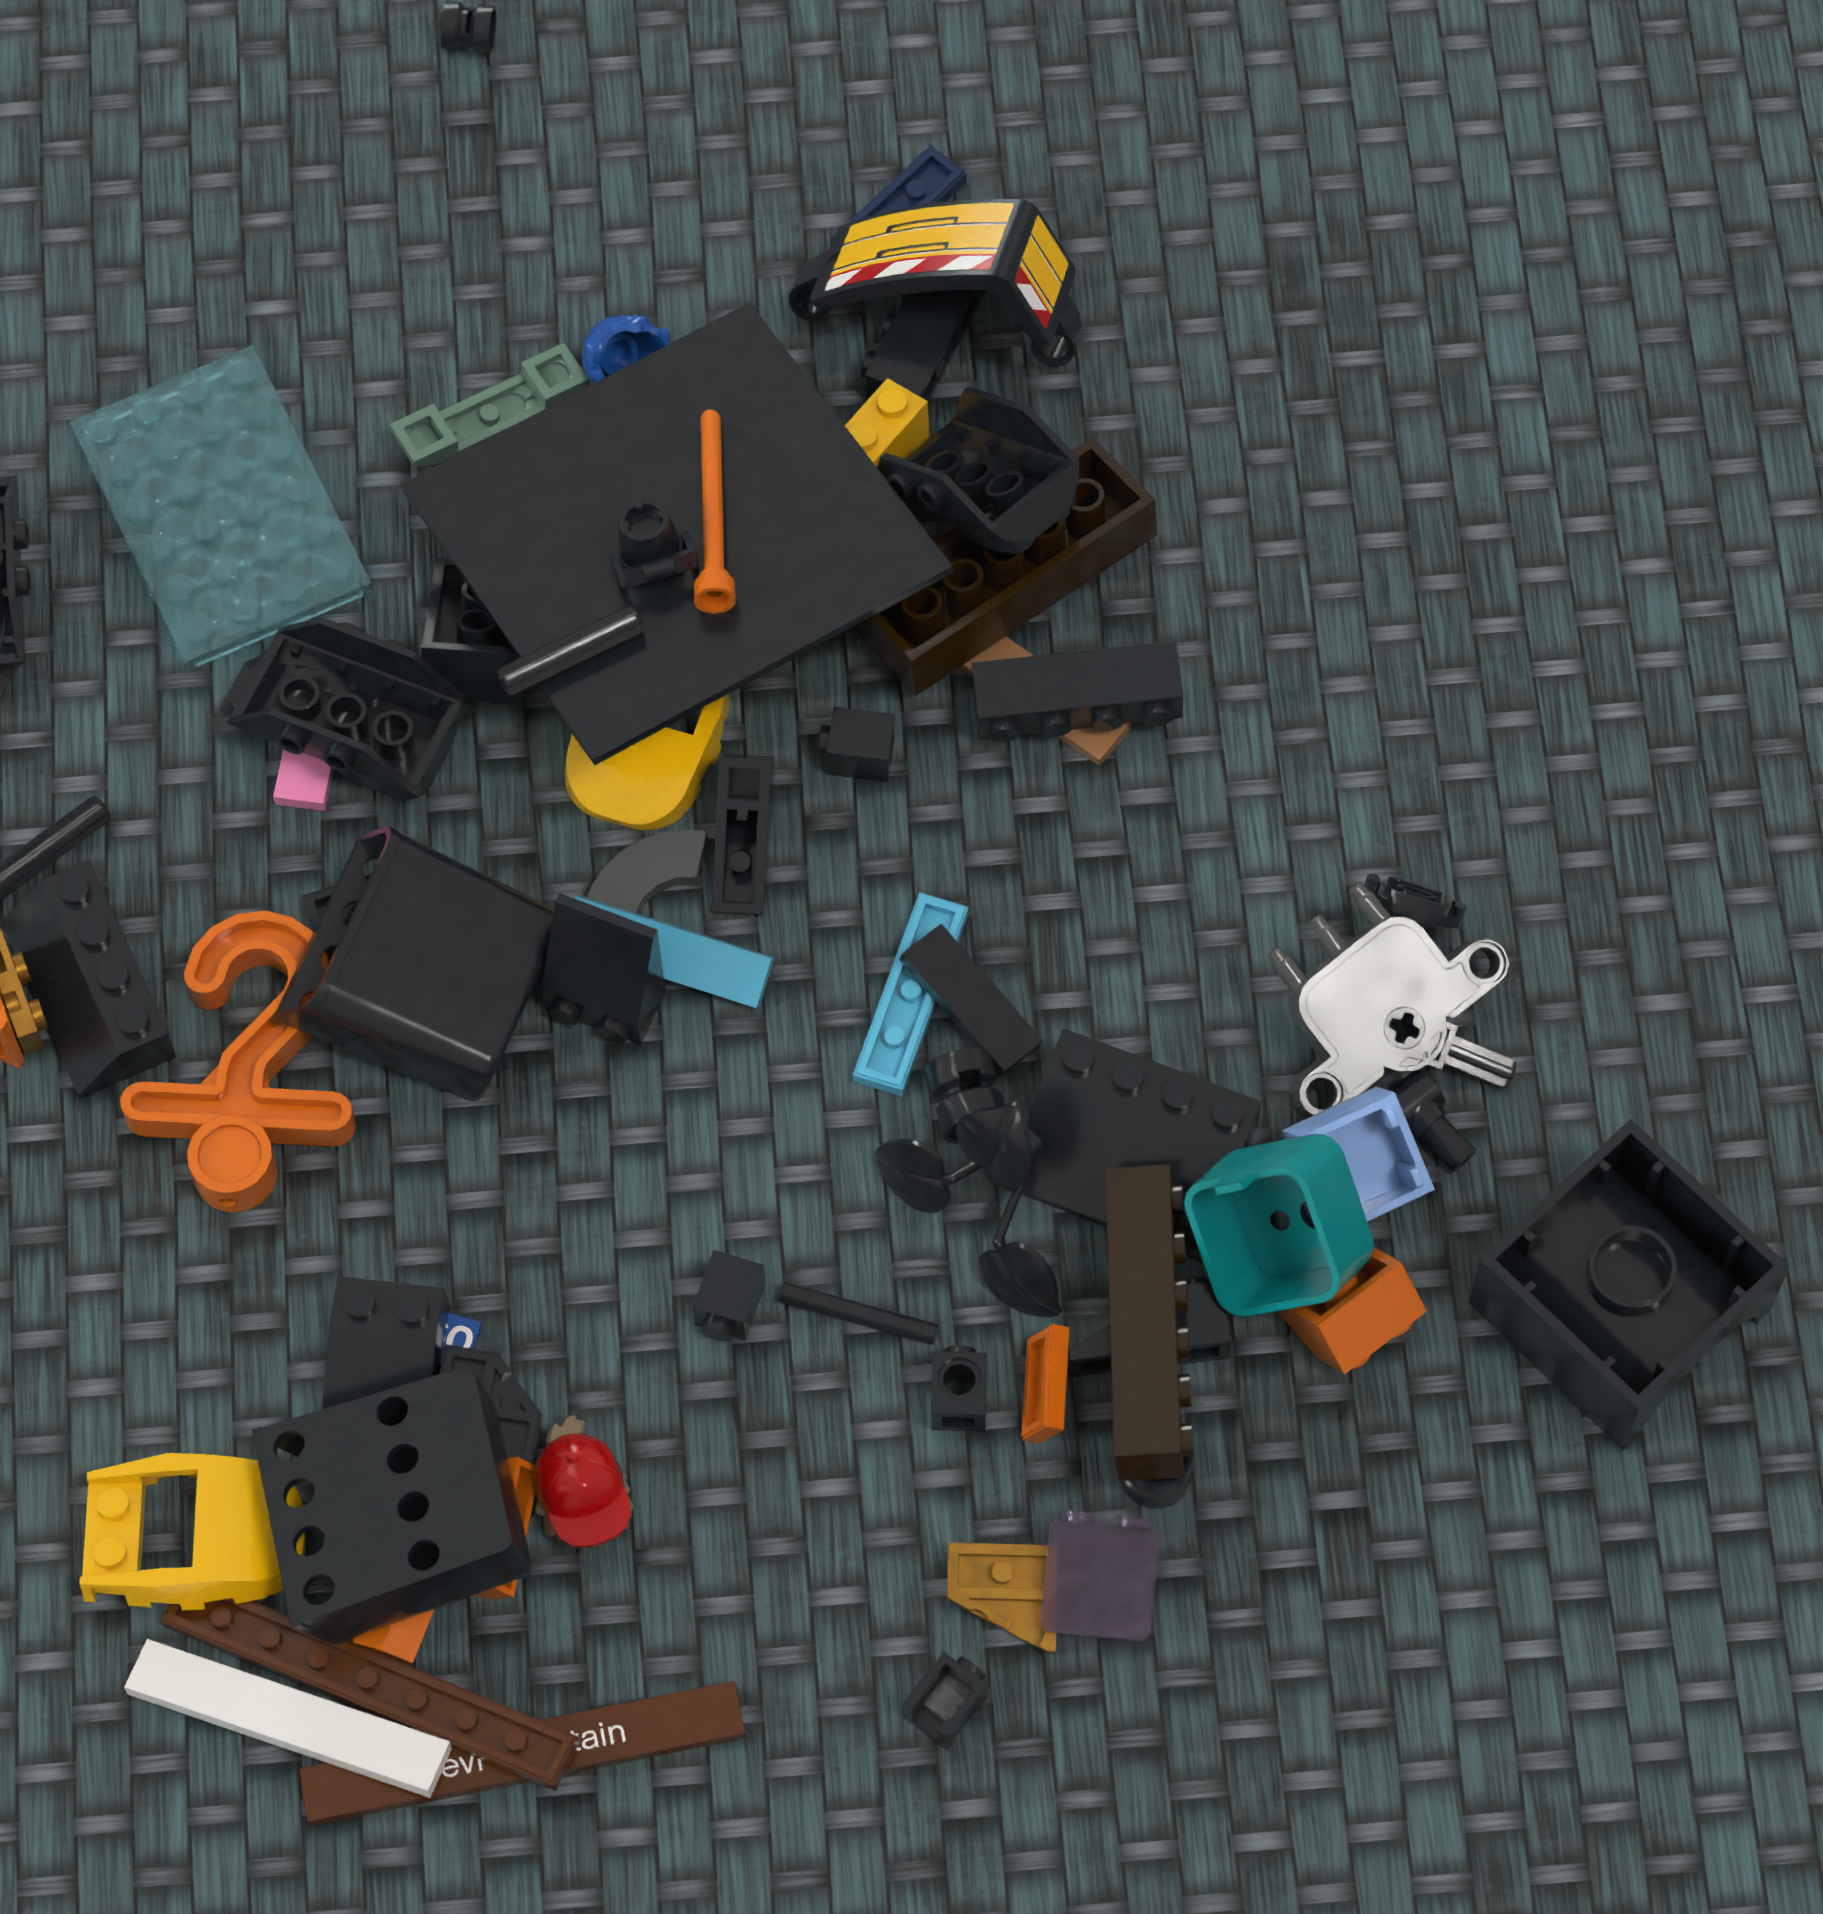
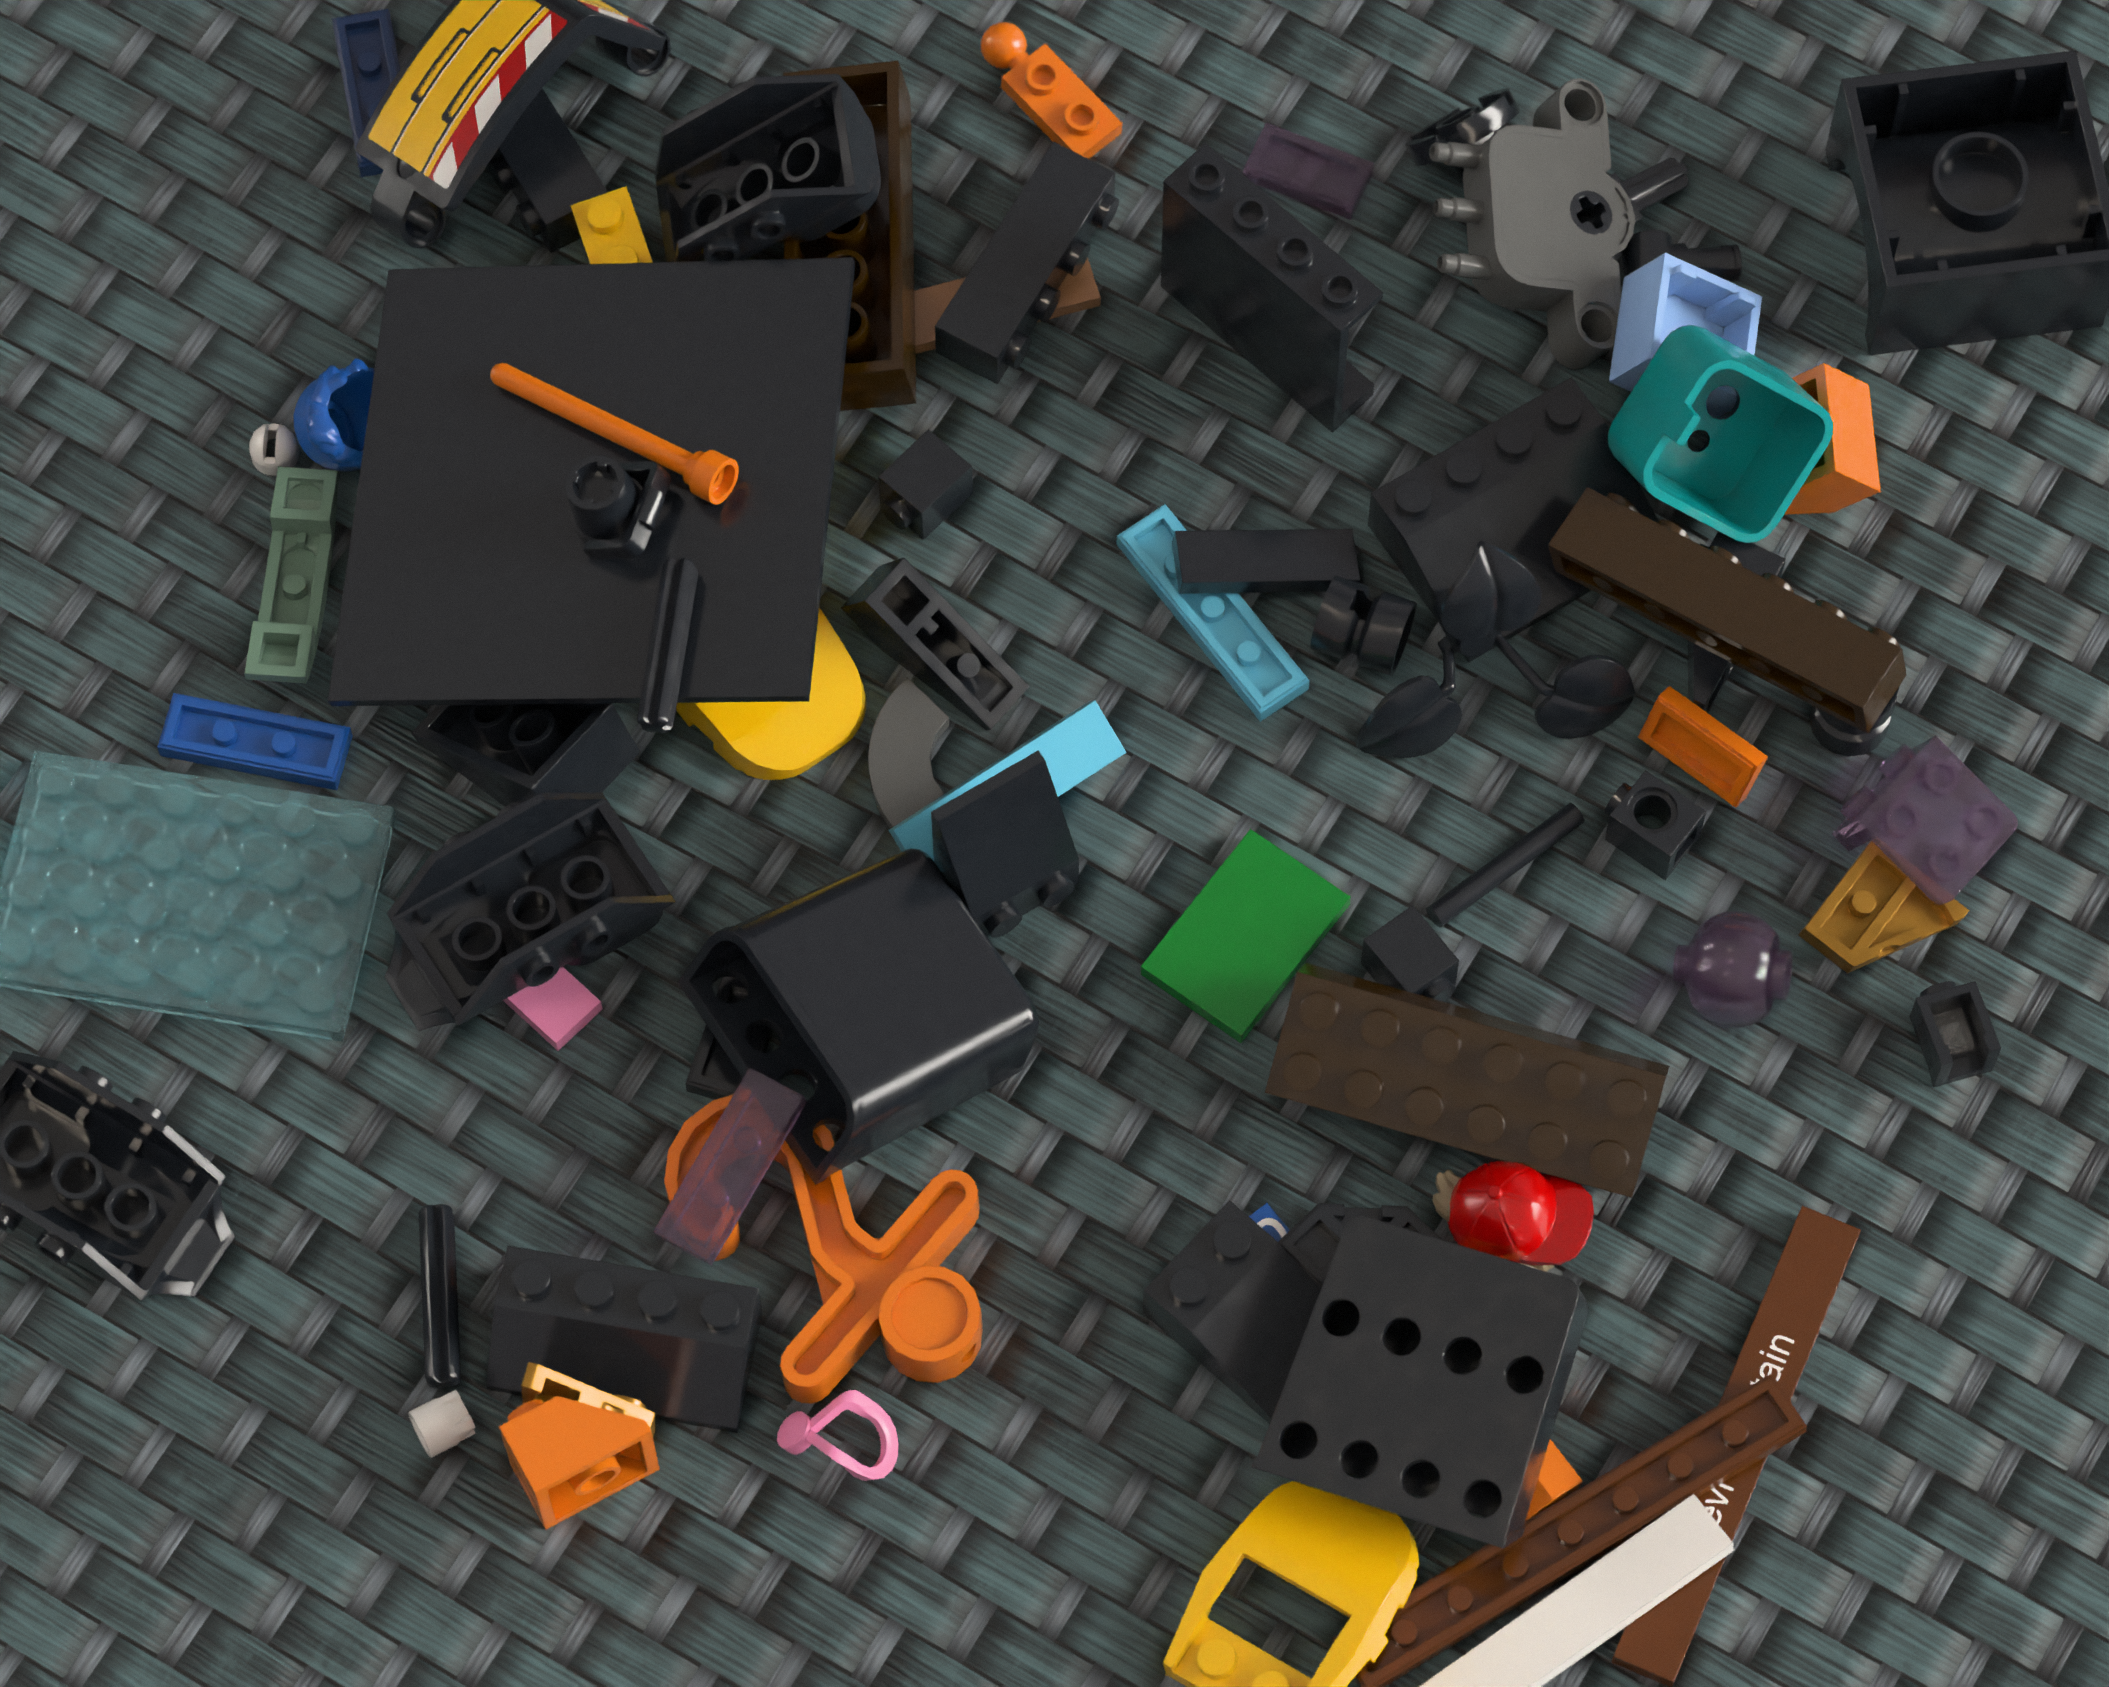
camera: 55 degrees left, 0 degrees up
none -> blue tile [157,693,353,790]
none -> white hinge [249,423,299,476]
none -> tile [653,1068,807,1266]
none -> bright pink piece [777,1390,899,1481]
none -> orange plate [981,22,1123,159]
none -> green tile [1141,829,1351,1043]
none -> black panel [1161,143,1383,433]
none -> clear purple tile [1243,123,1374,220]
none -> dark brown brick [1265,963,1670,1198]
none -> clear purple plant [1673,911,1792,1028]

